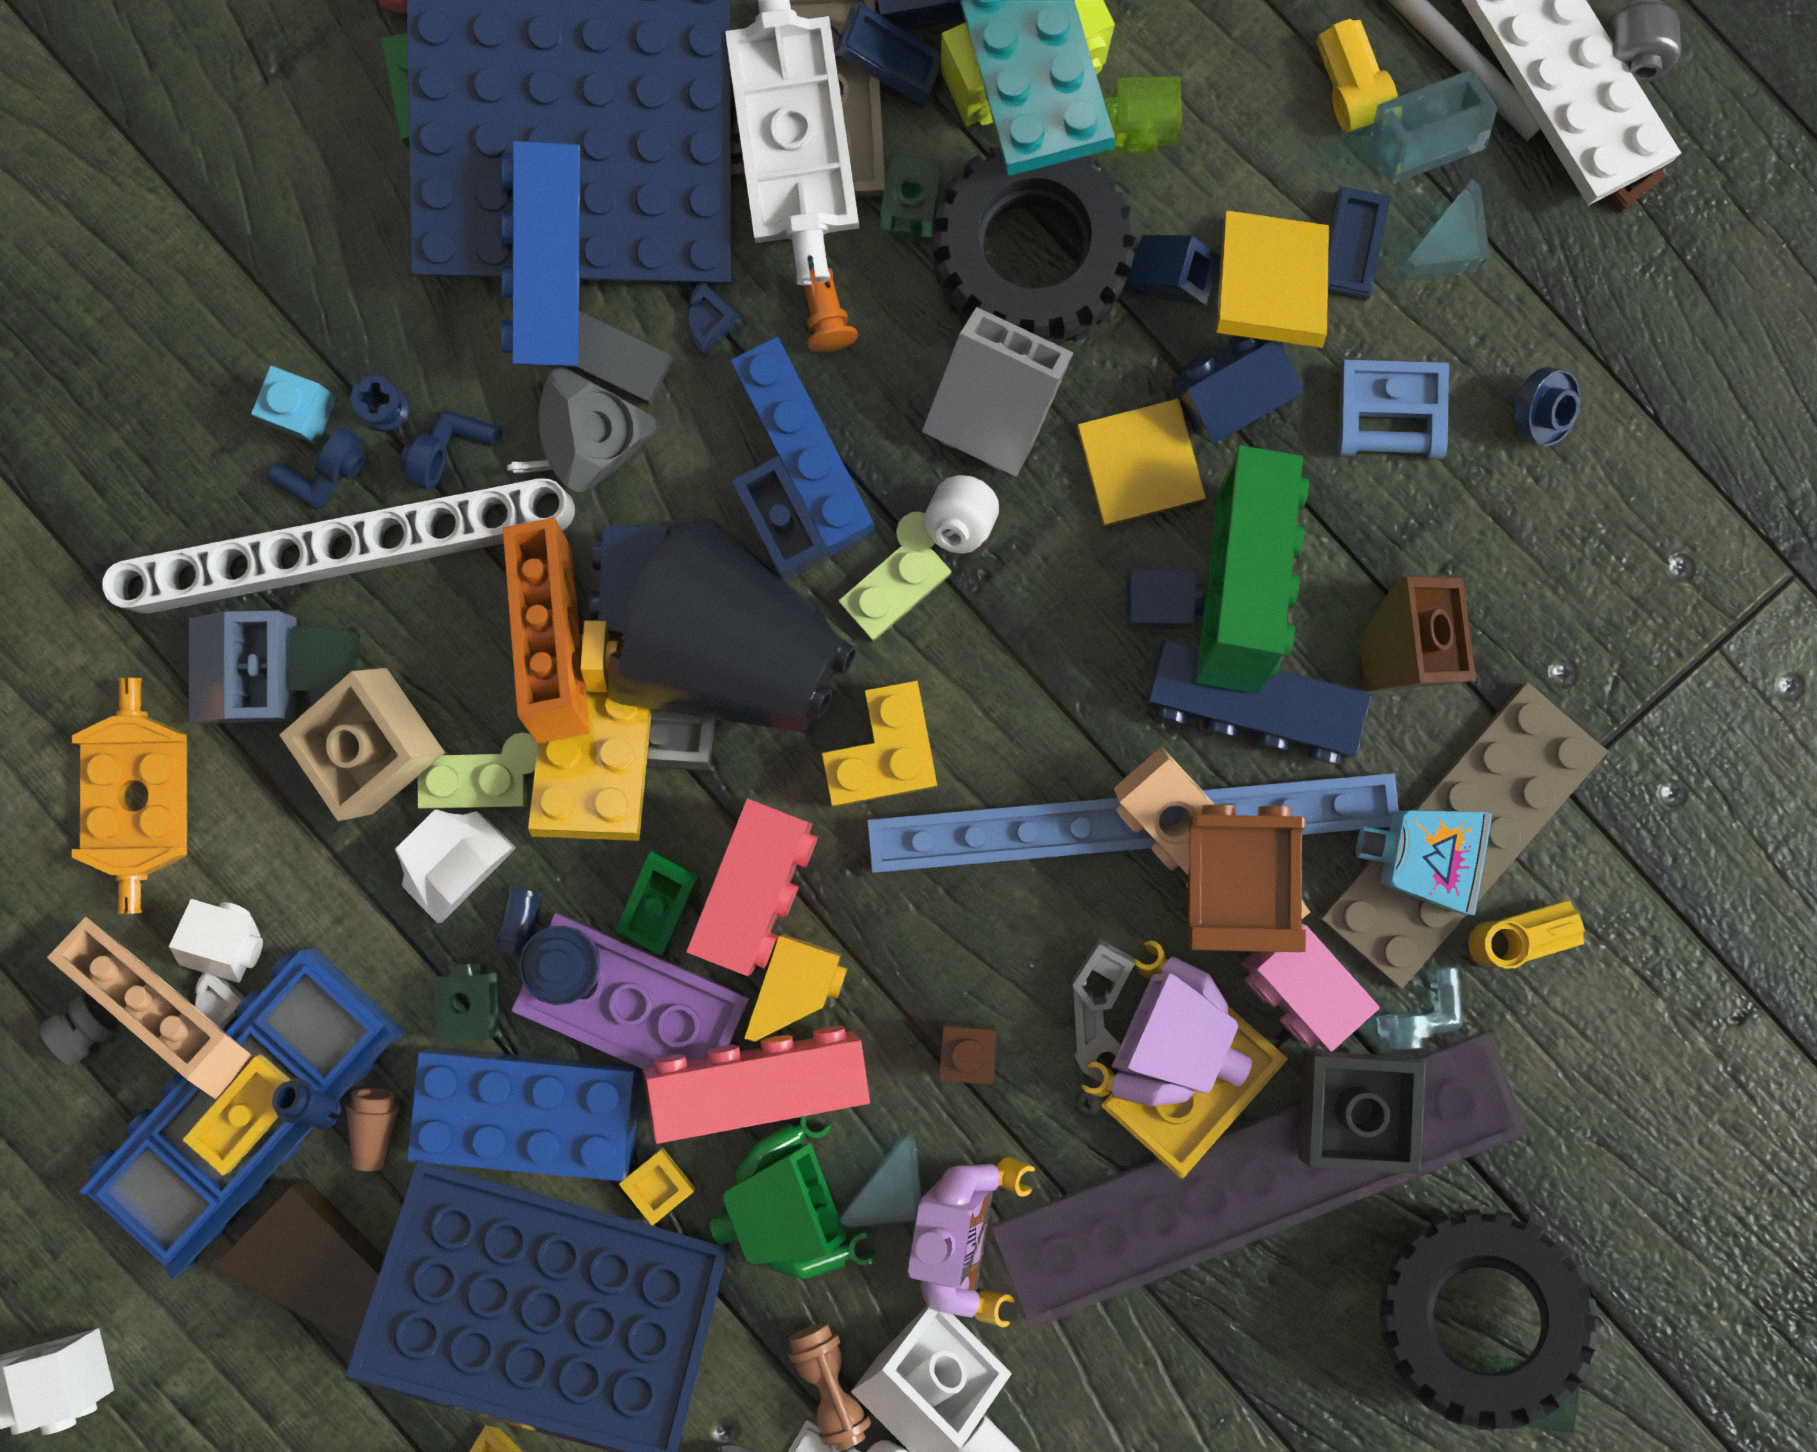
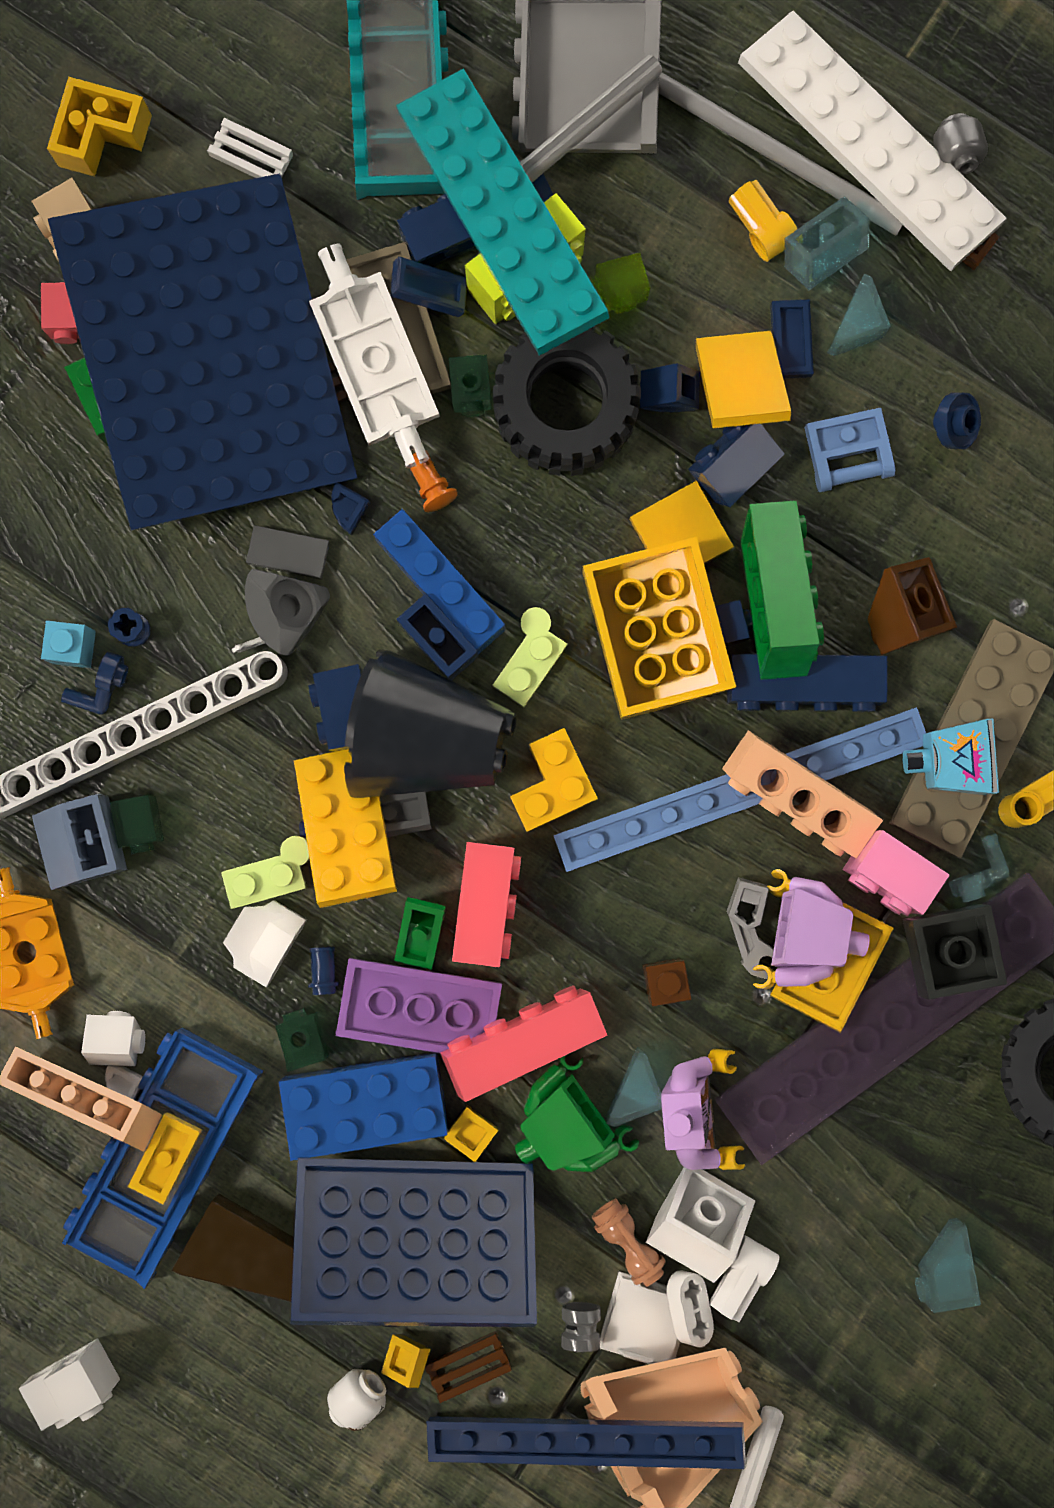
camera: 20 degrees left, 0 degrees up
dark grey wheel [39,991,119,1065] -> none
dark blue pin [272,1079,341,1130] -> none
tan brick [280,668,445,821] -> none
nougat cone [345,1088,400,1171] -> none
dark blue plate [400,410,500,490] -> none
blue brick [502,141,580,367] -> none
orange brick [503,517,590,744] -> none
dark blue plate [519,925,601,1005] -> none
yellow plate [581,621,620,693] -> none
yellow slope [745,934,847,1042] -> none
light grey brick [922,307,1073,477] -> none
white head [924,475,999,554] -> none
dark orange panel [1188,805,1306,953] -> none
none -> yellow slope [583,536,736,720]

